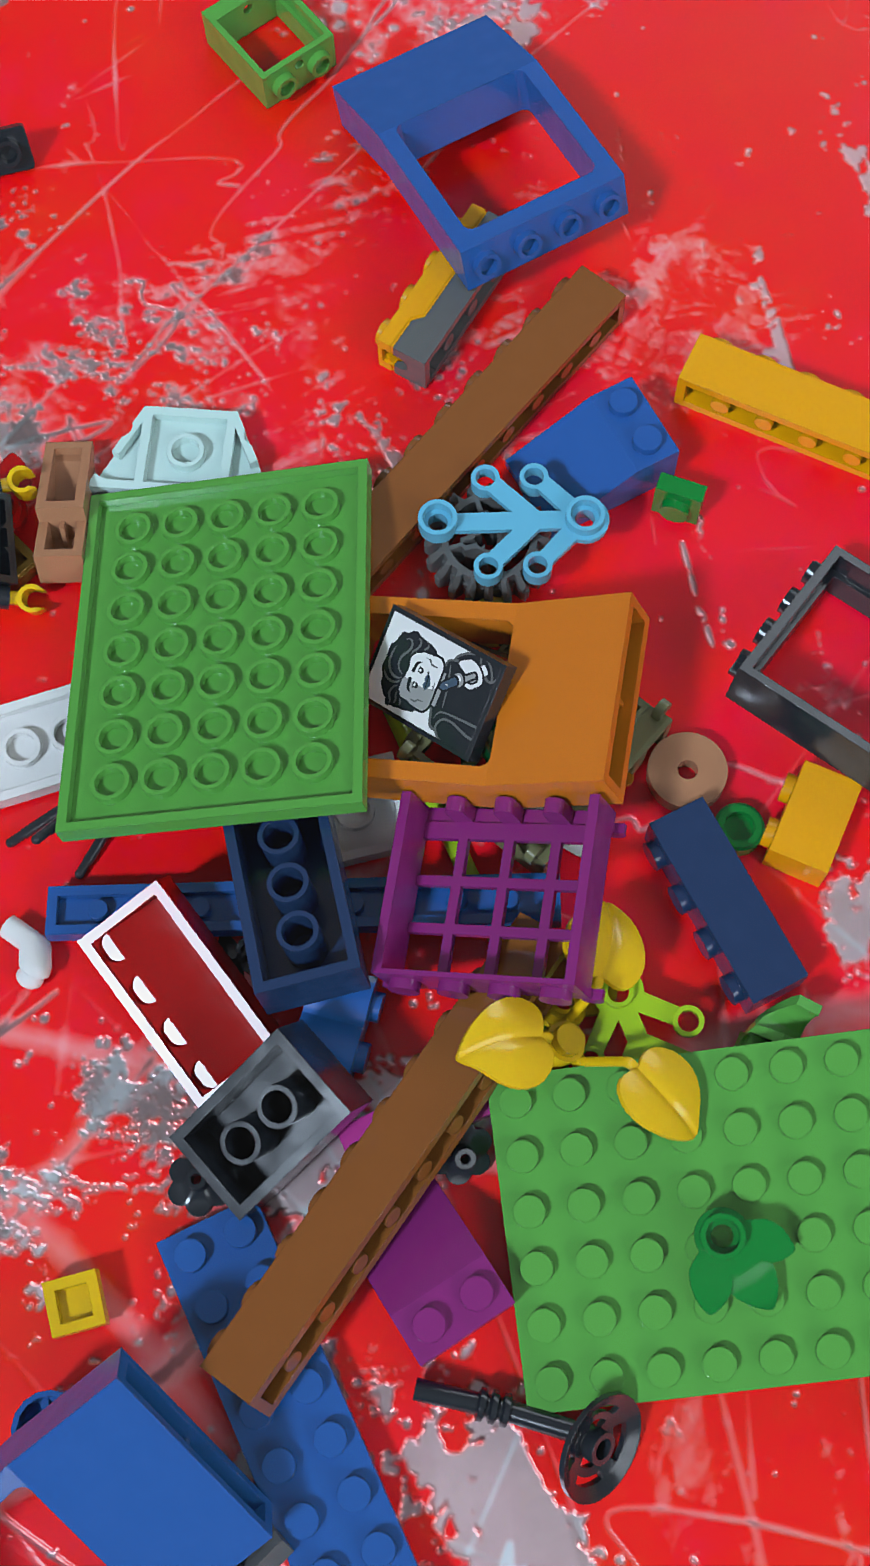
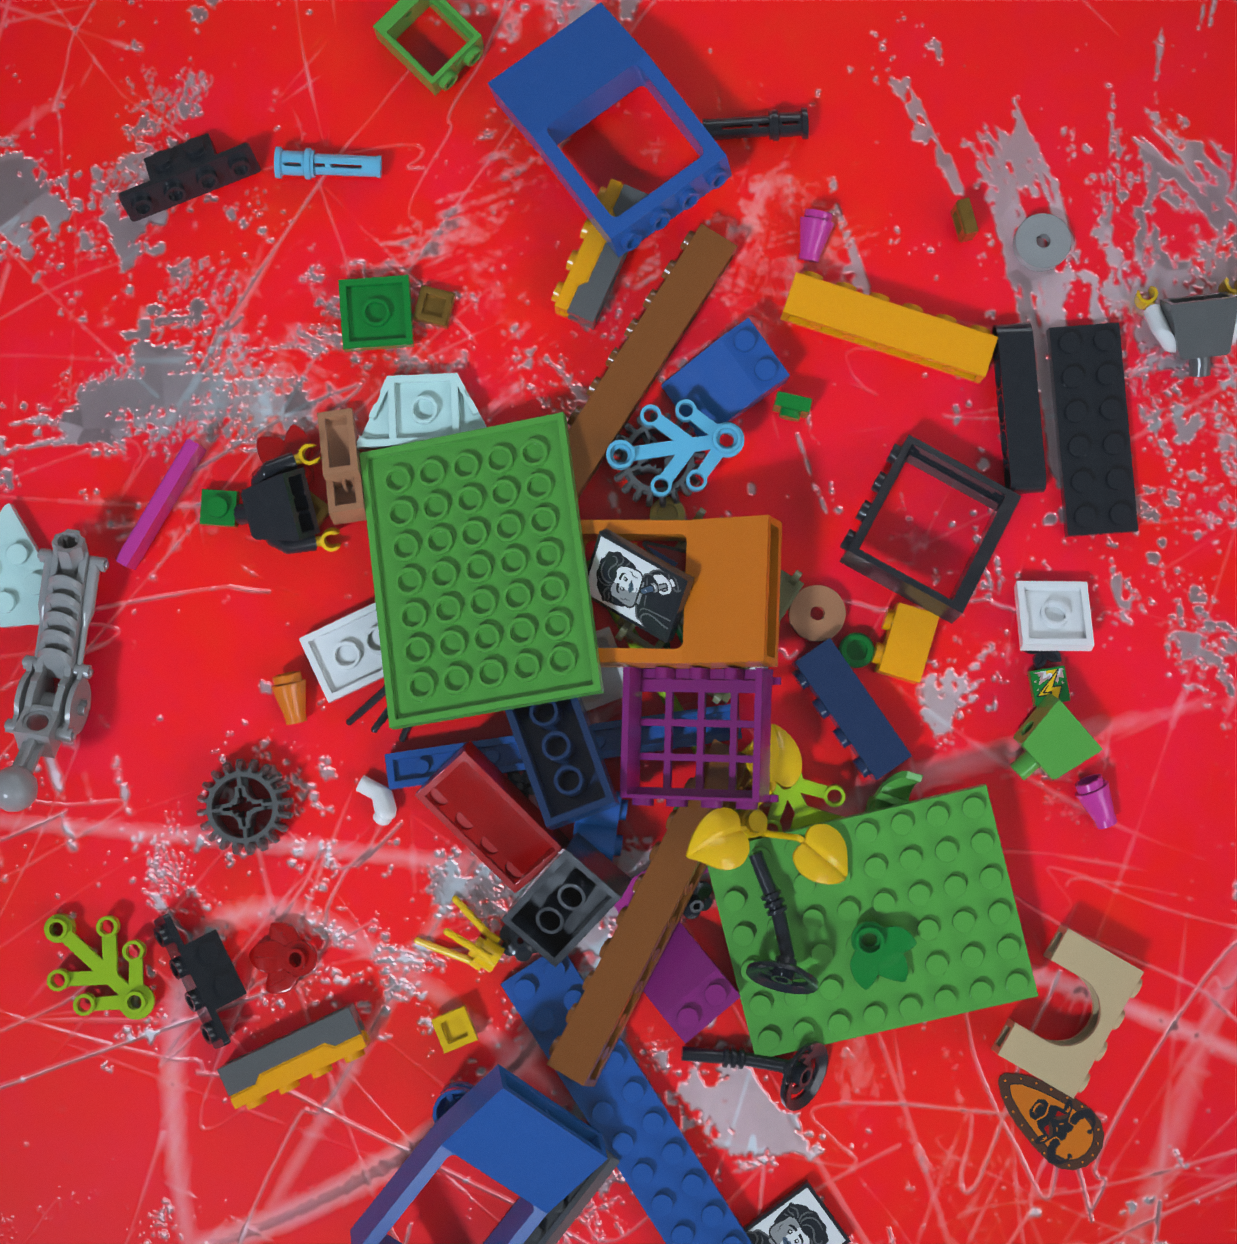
camera: 10 degrees left, 15 degrees up
none -> medium azure pin [274,146,382,180]
none -> green plate [338,275,414,352]
none -> pearl gold tile [413,285,456,329]
none -> yellow plant [414,896,505,973]
none -> black pin [702,107,809,141]
none -> black dish [746,851,819,994]
none -> dark pink cone [798,209,834,263]

